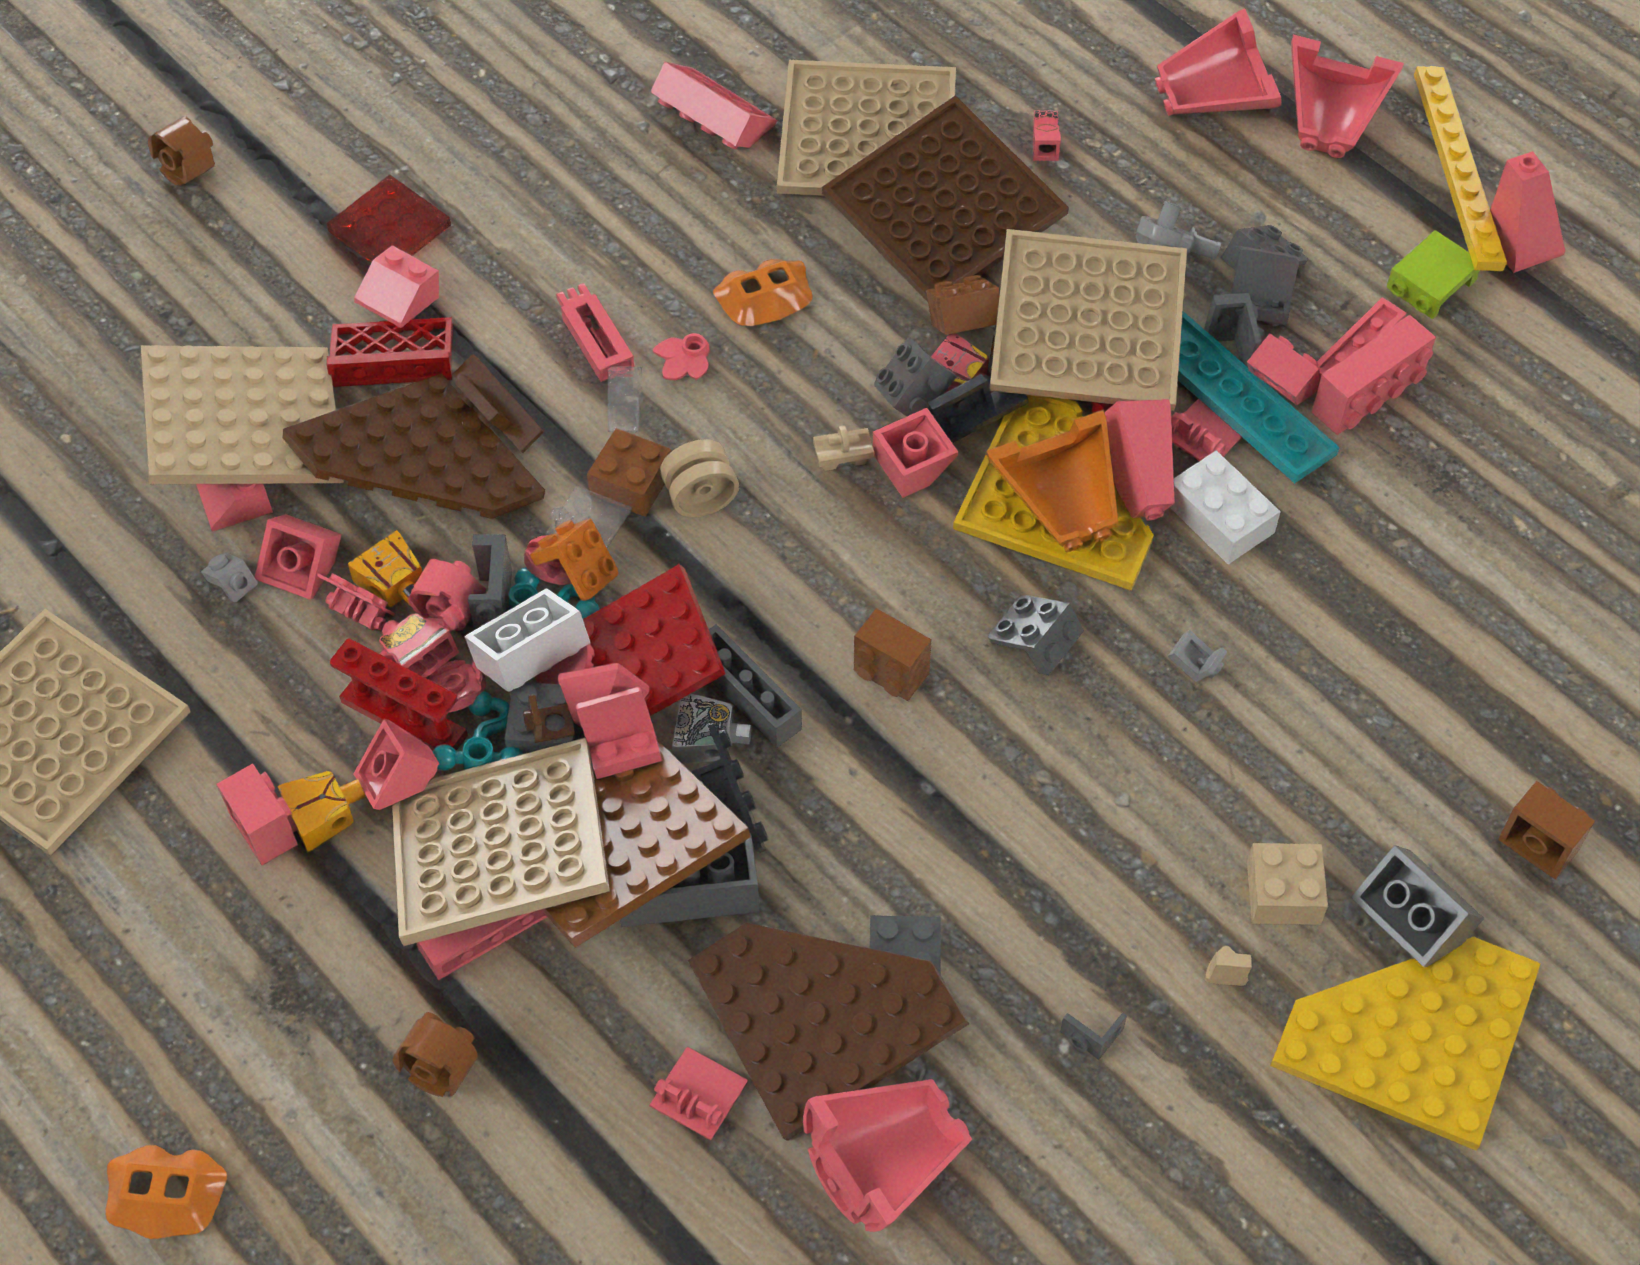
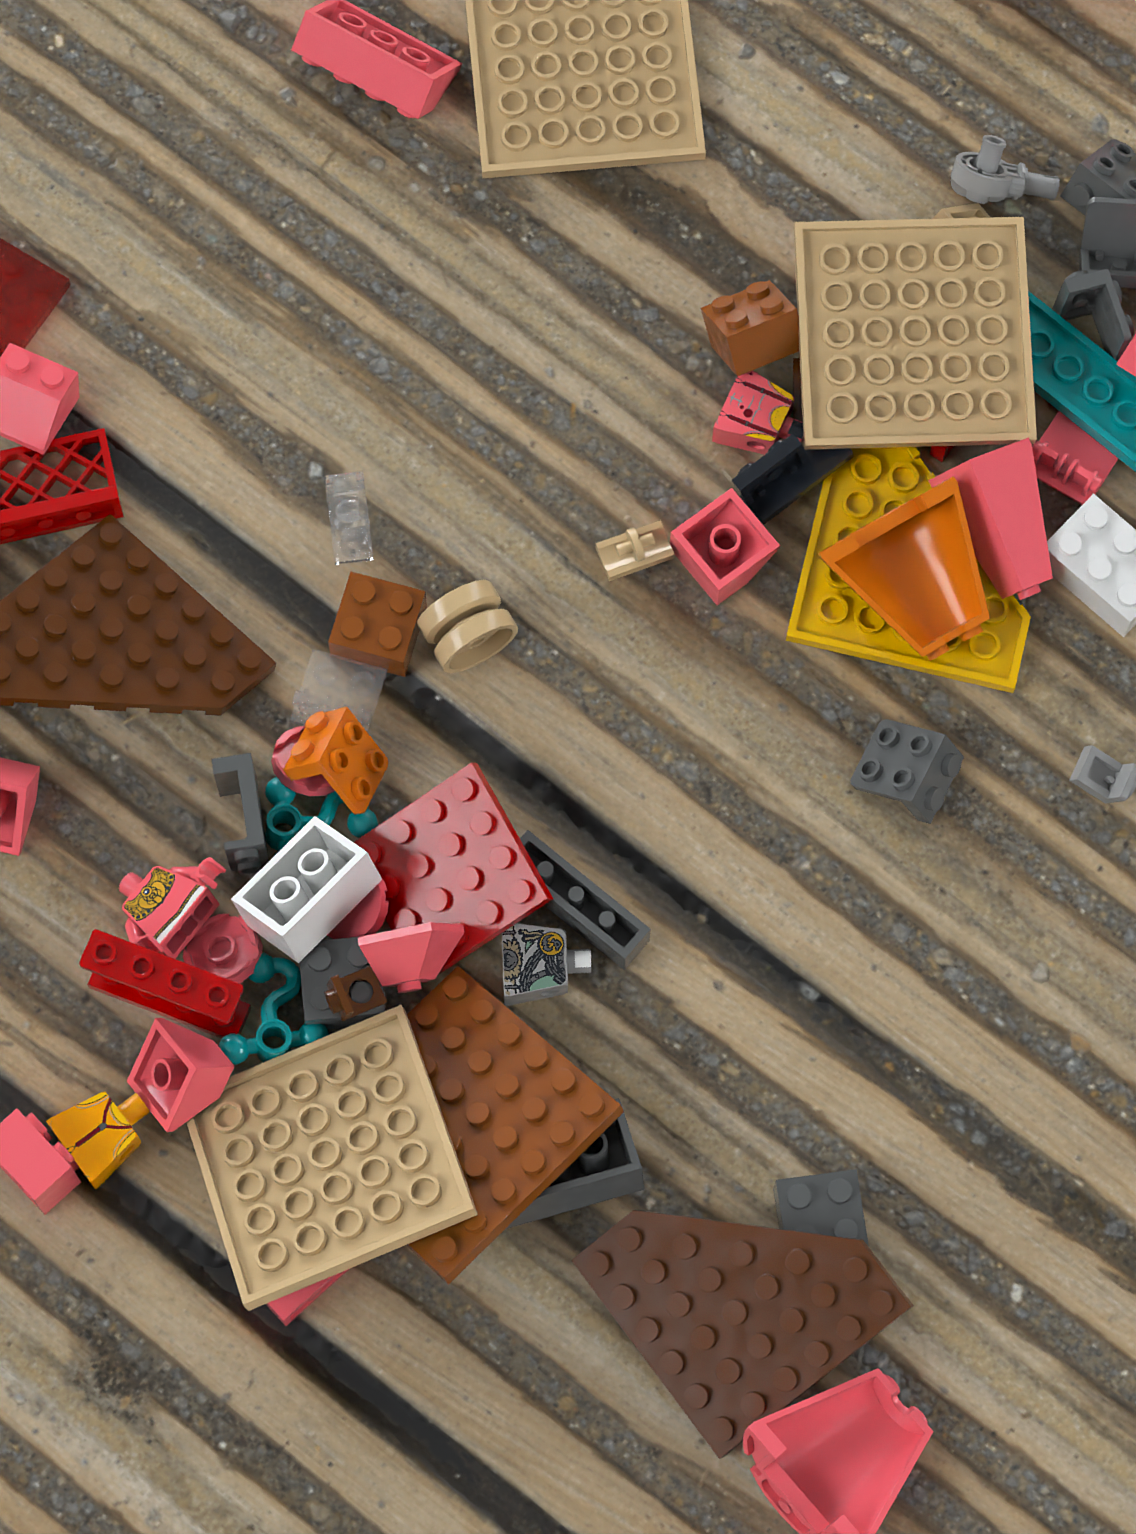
camera: 10 degrees left, 15 degrees up
coral hinge [317,573,395,631] -> none
light orange torso [348,530,422,607] -> none
dark orange brick [393,1012,478,1097] -> none
coral brick [408,559,486,631] -> none
reddish brown bracket [452,354,544,453] -> none
coral hinge [556,283,635,382] -> none
coral bracket [576,687,662,779] -> none
coral hinge [649,1047,748,1140] -> none
coral plate [653,333,710,380] -> none
black bracket [692,722,769,853] -> none
orange piece [713,259,813,326] -> none
reddish brown plate [822,95,1069,302] -> none
dark orange brick [854,608,932,701] -> none
dark grey bracket [874,338,957,416] -> none
coral leg [1033,110,1061,161] -> none
dark grey bracket [1060,1013,1127,1060] -> none

